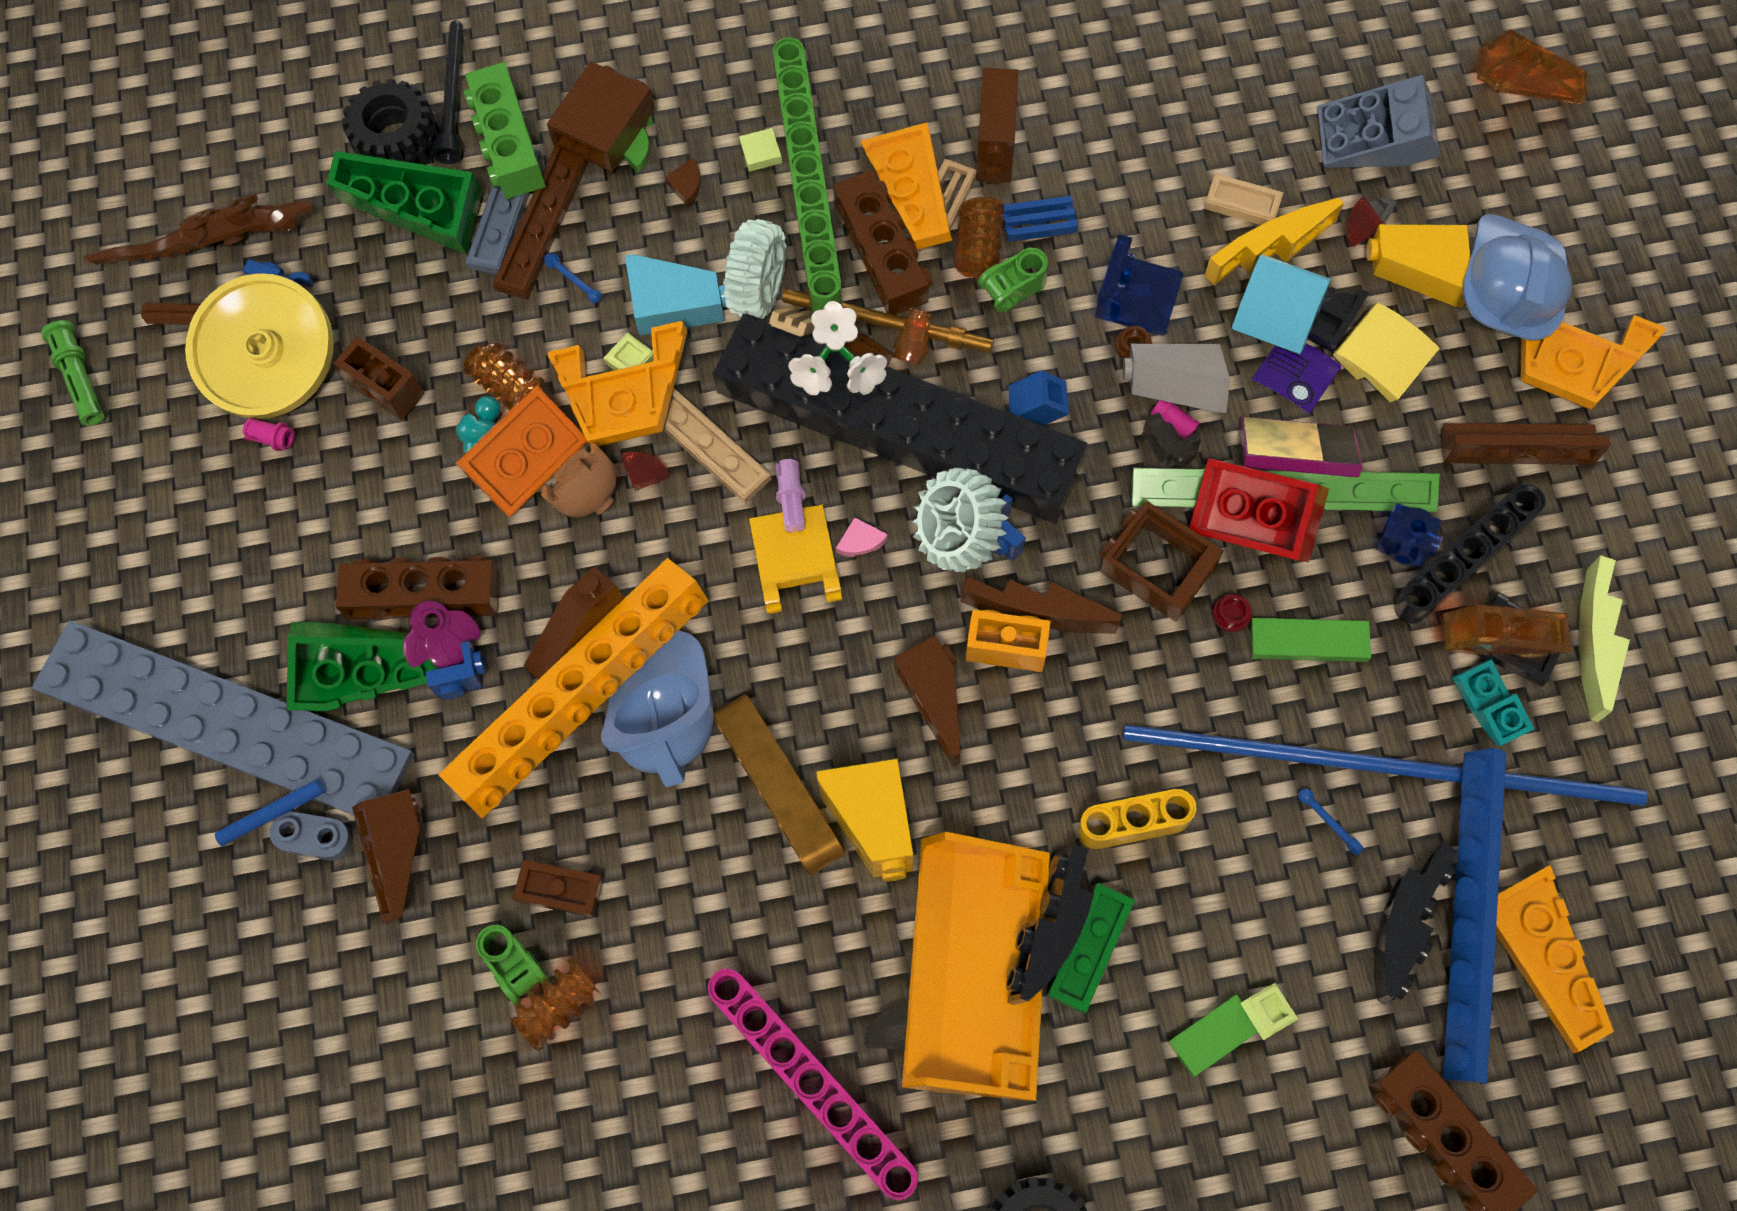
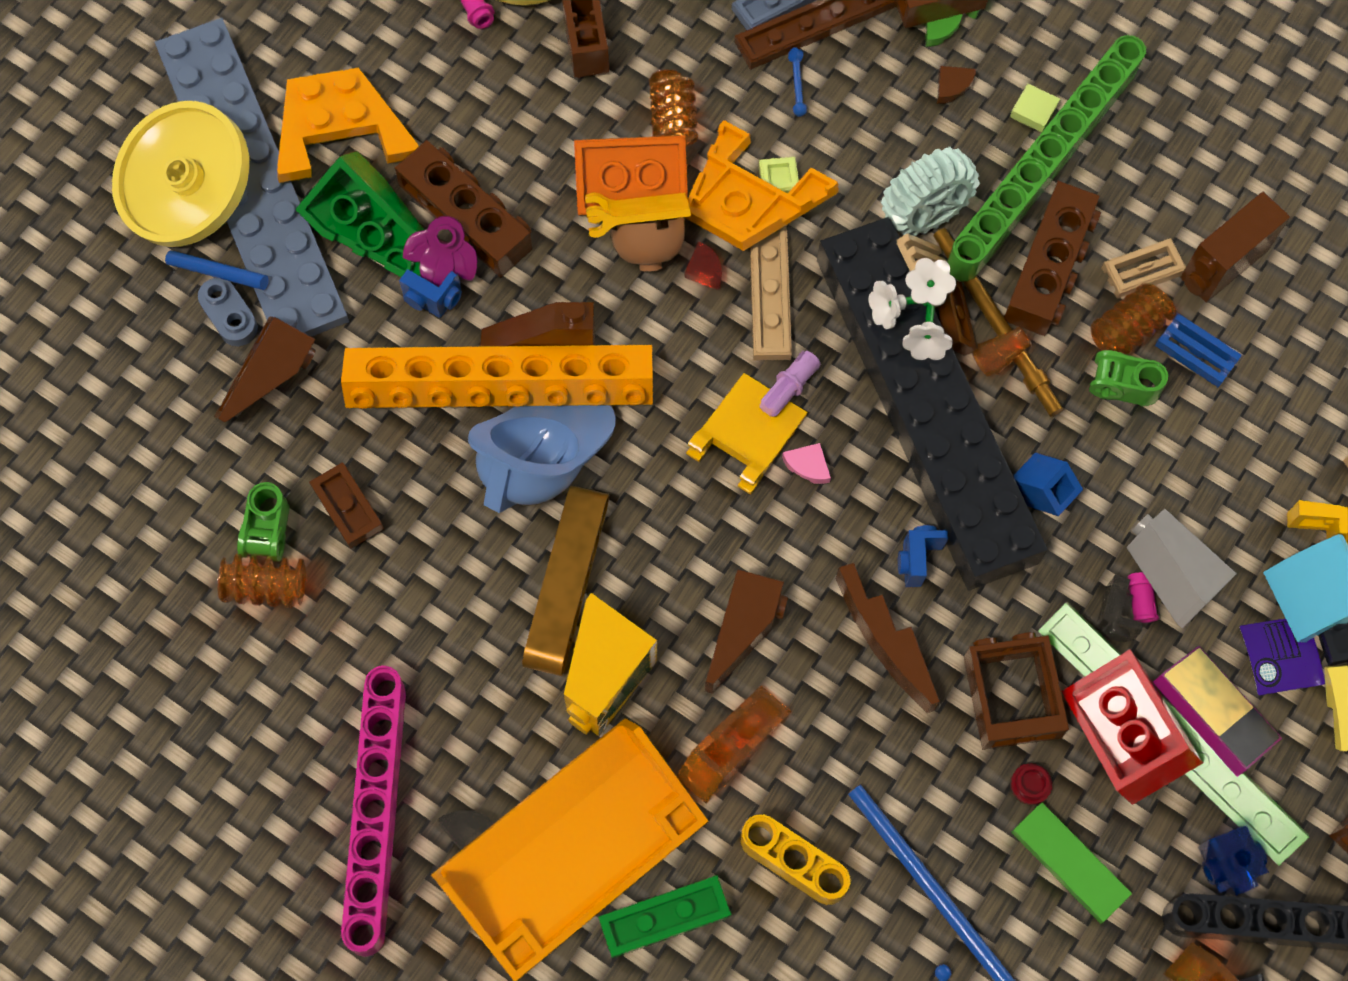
camera: 40 degrees right, 0 degrees up
teal animal [456,396,503,453] -> none
medium azure slope [625,254,727,336] -> none
light orange wing [860,123,952,250] -> none
light aqua gear [911,468,1008,572] -> none
light orange brick [966,609,1051,672] -> none
black slope [1006,844,1094,1005] -> none
clear blue bracket [1095,234,1184,336] -> none
reddish brown plate [1115,326,1152,359] -> none
none -> light yellow dish [112,101,249,247]
none -> light orange wing [277,68,419,183]
none -> yellow flag [585,193,691,238]
none -> clear orange slope [676,686,791,804]

